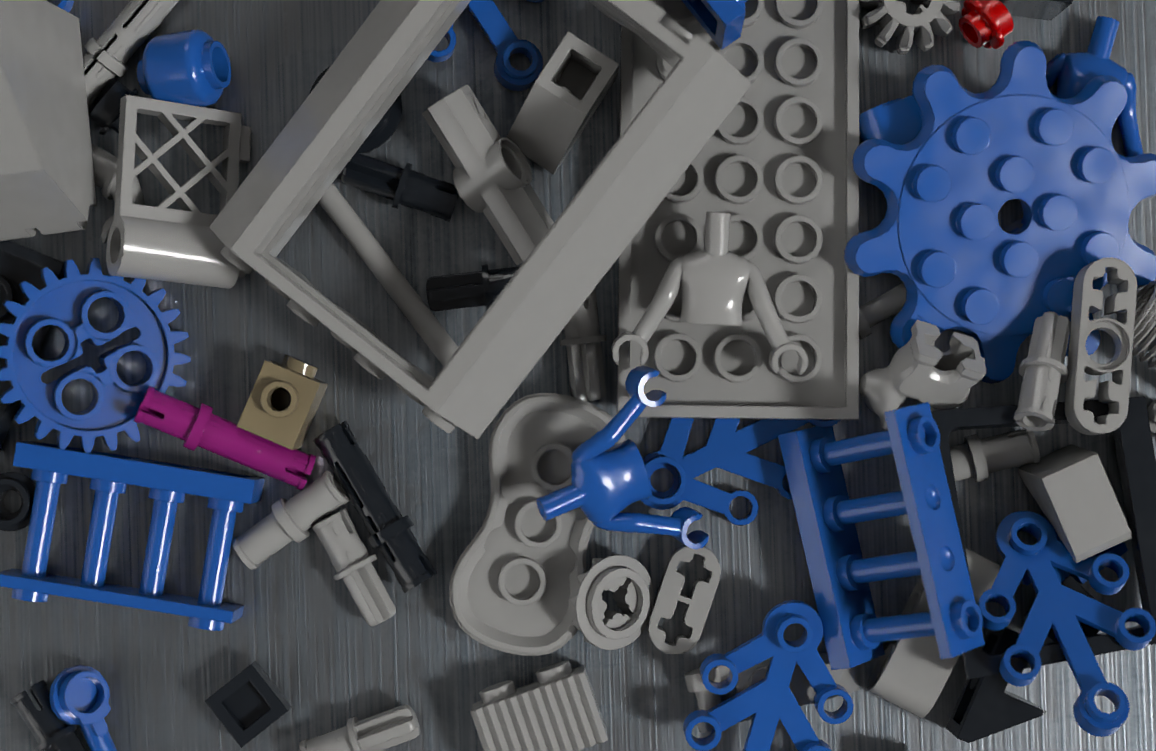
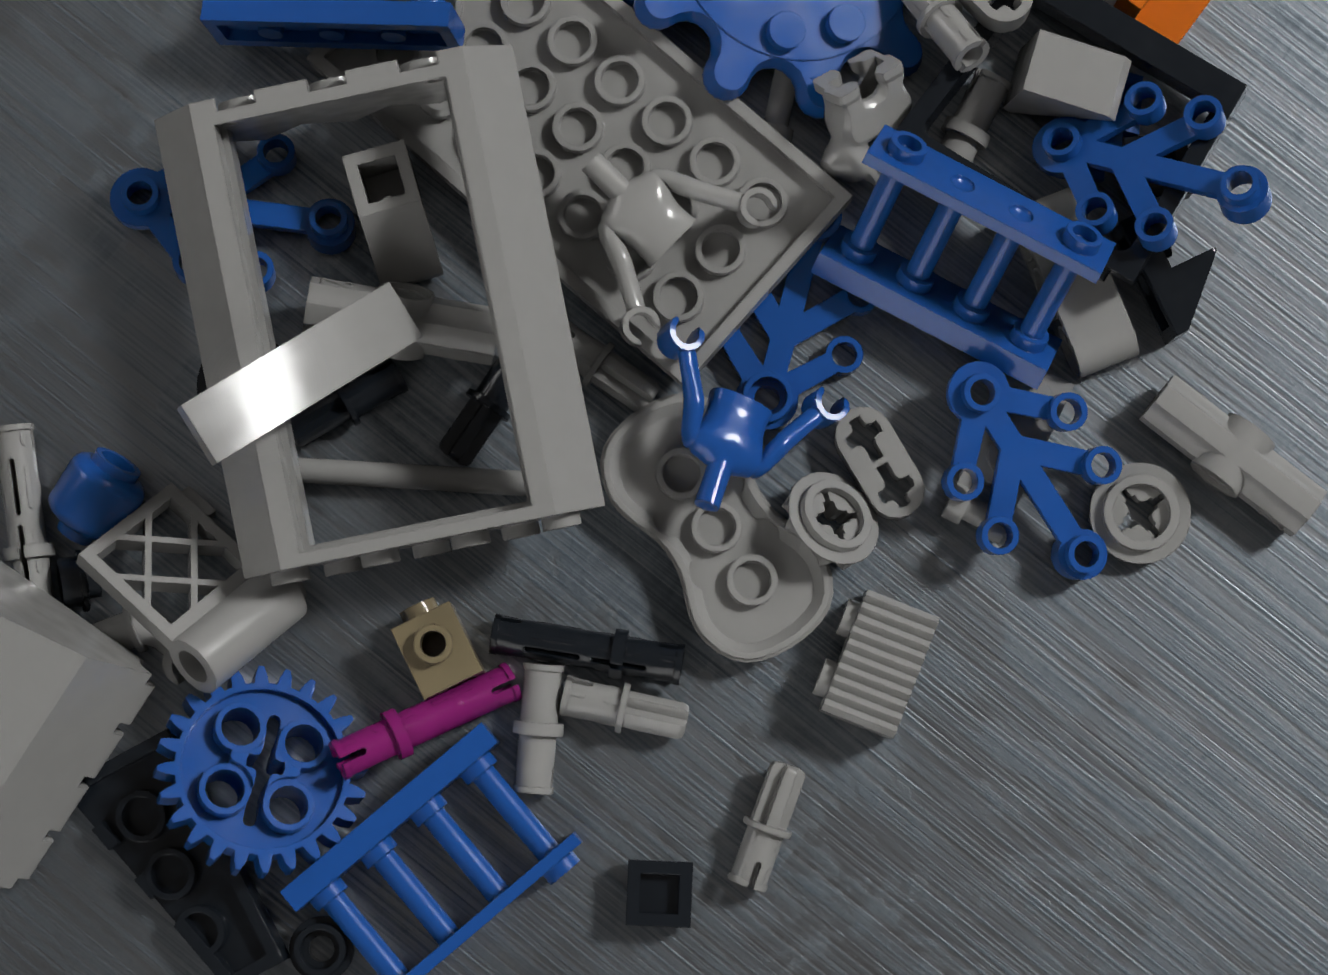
camera: 50 degrees left, 5 degrees down
none -> light grey slope [176,282,423,466]

